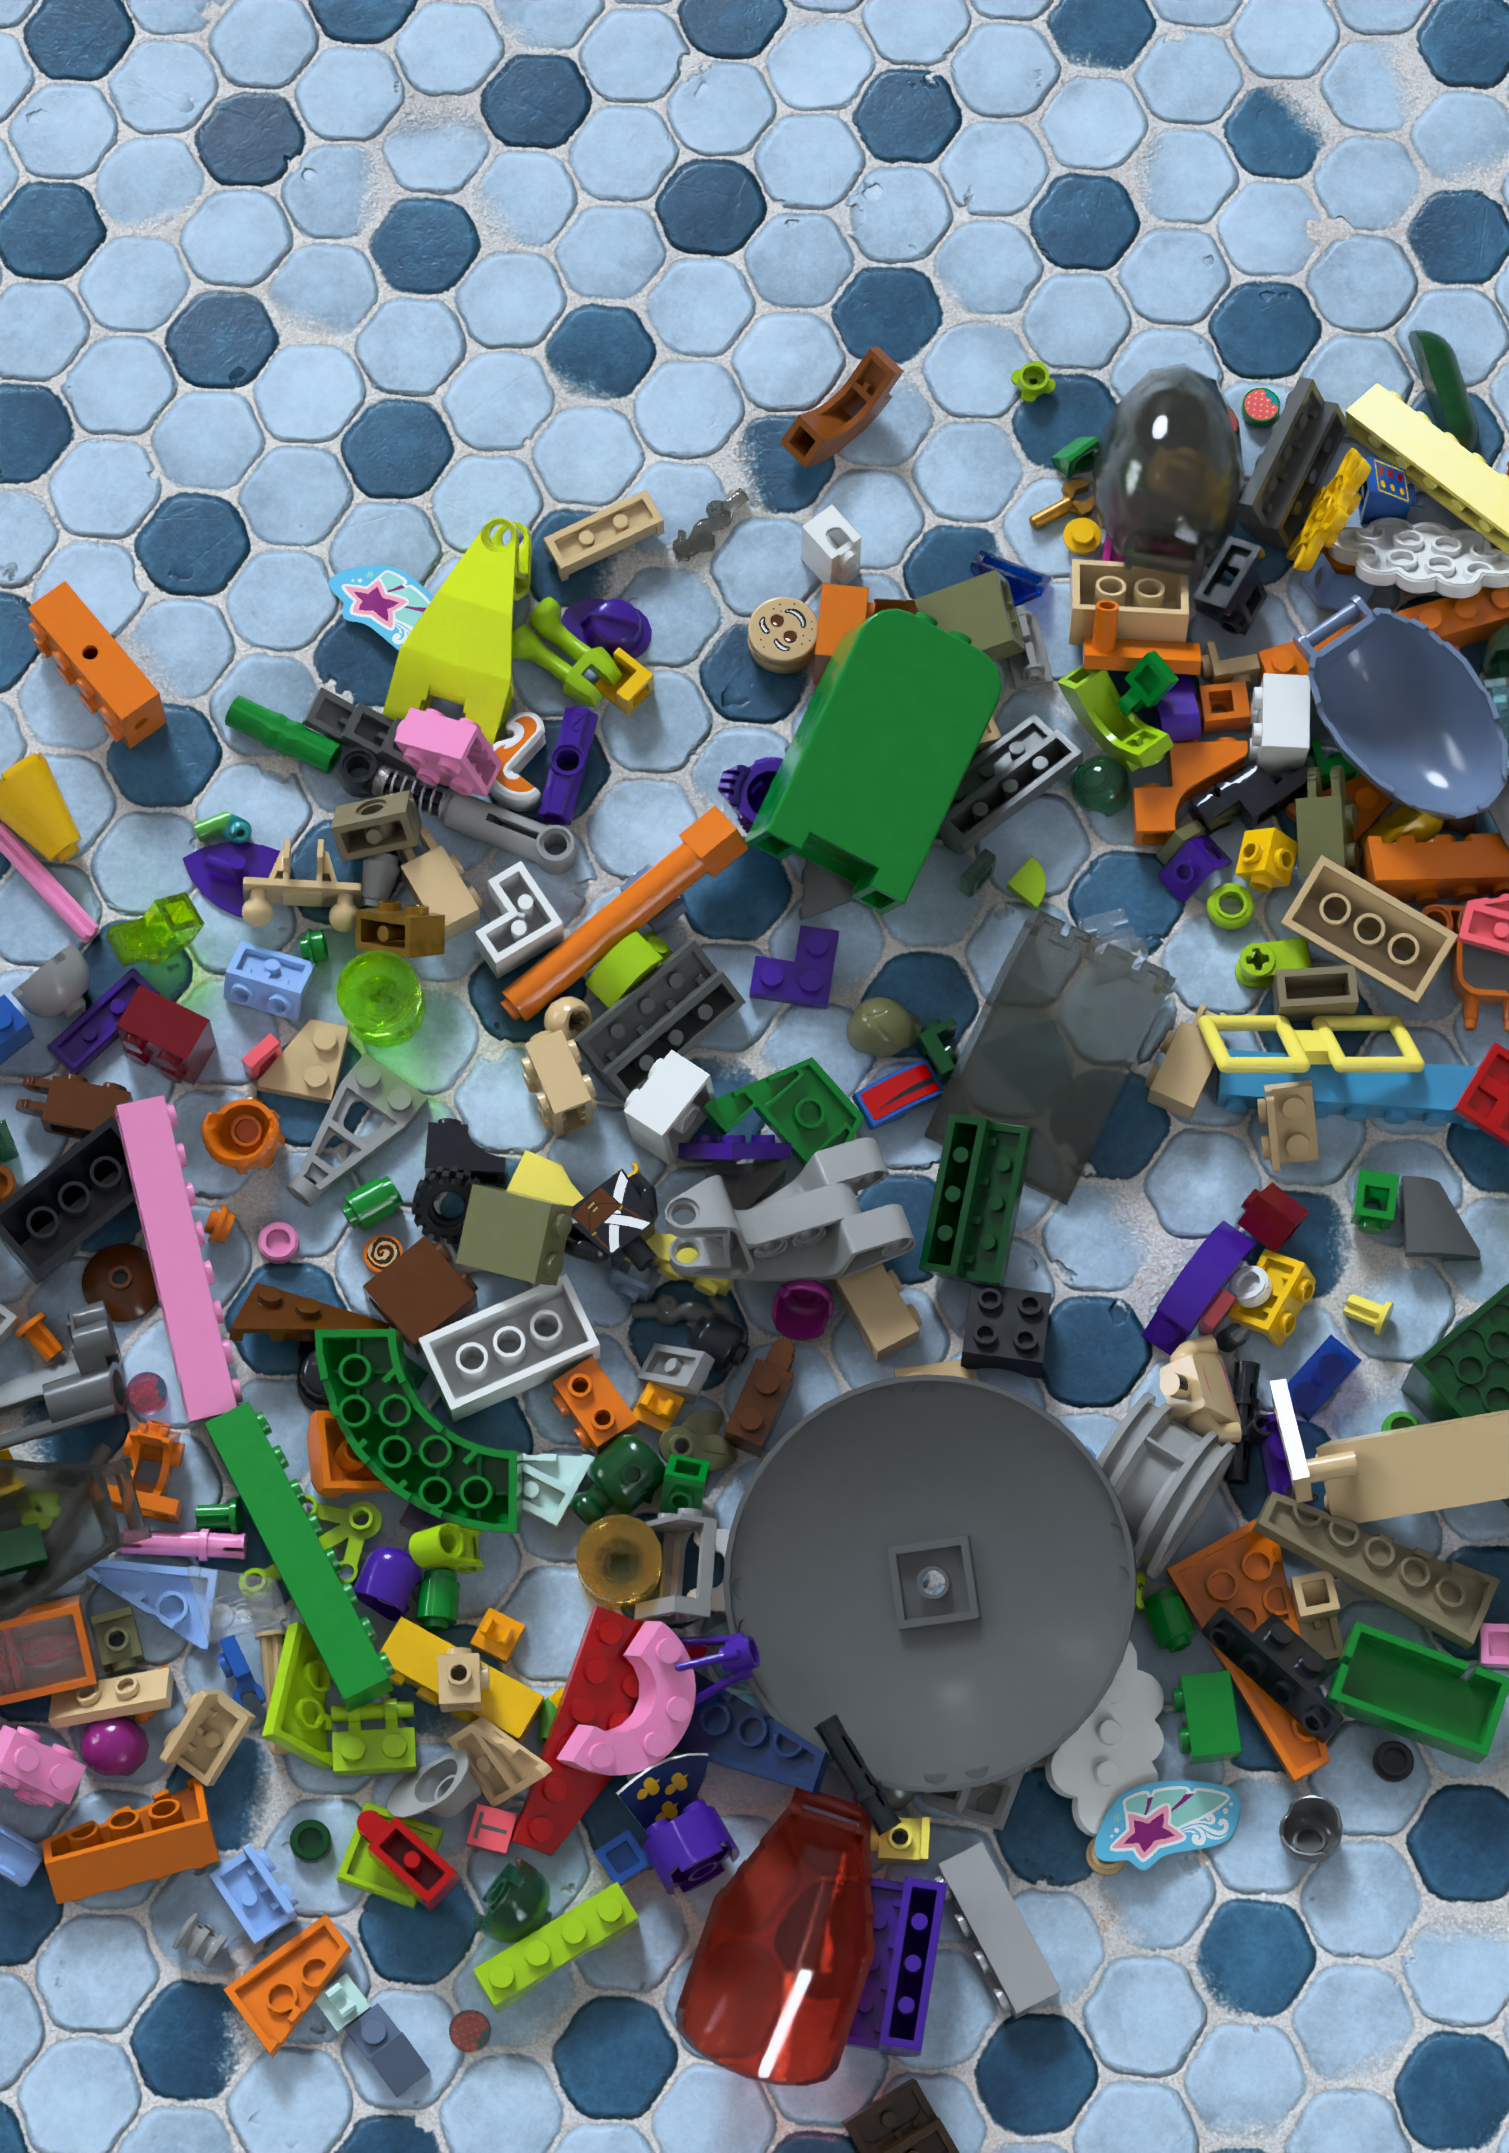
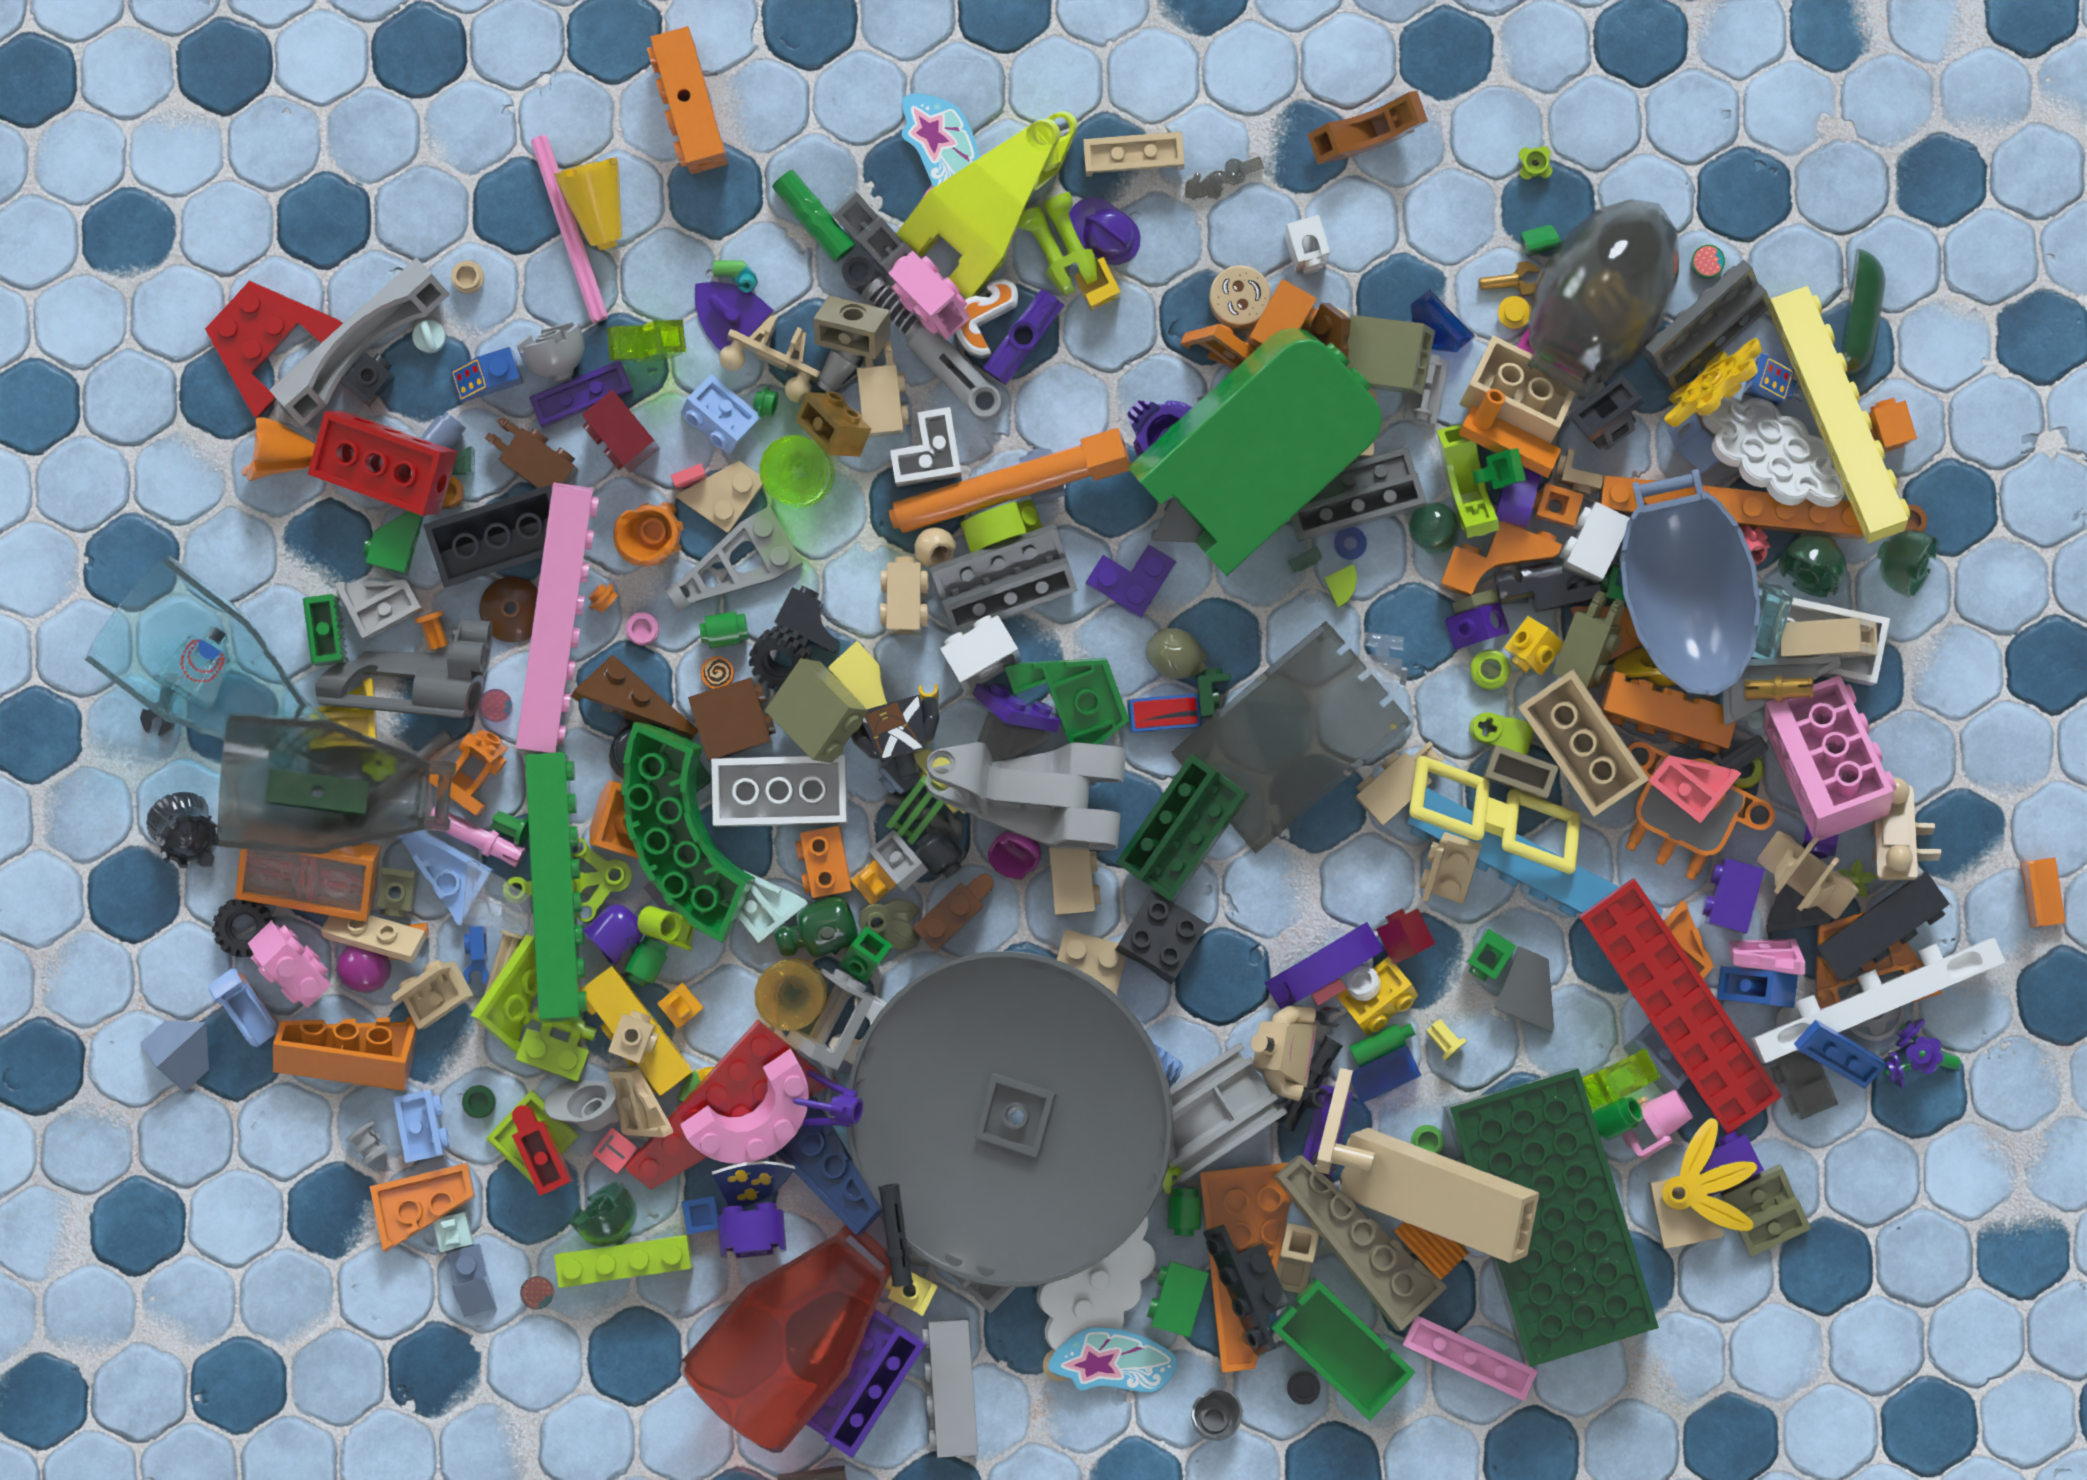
camera: 30 degrees right, 15 degrees up
none -> bright green tile [886,775,945,845]
none -> orange wing [1180,324,1257,370]
none -> clear blue plate [1334,527,1367,560]
none -> green cylinder [1349,1023,1416,1068]
none -> orange brick [1392,1221,1469,1280]

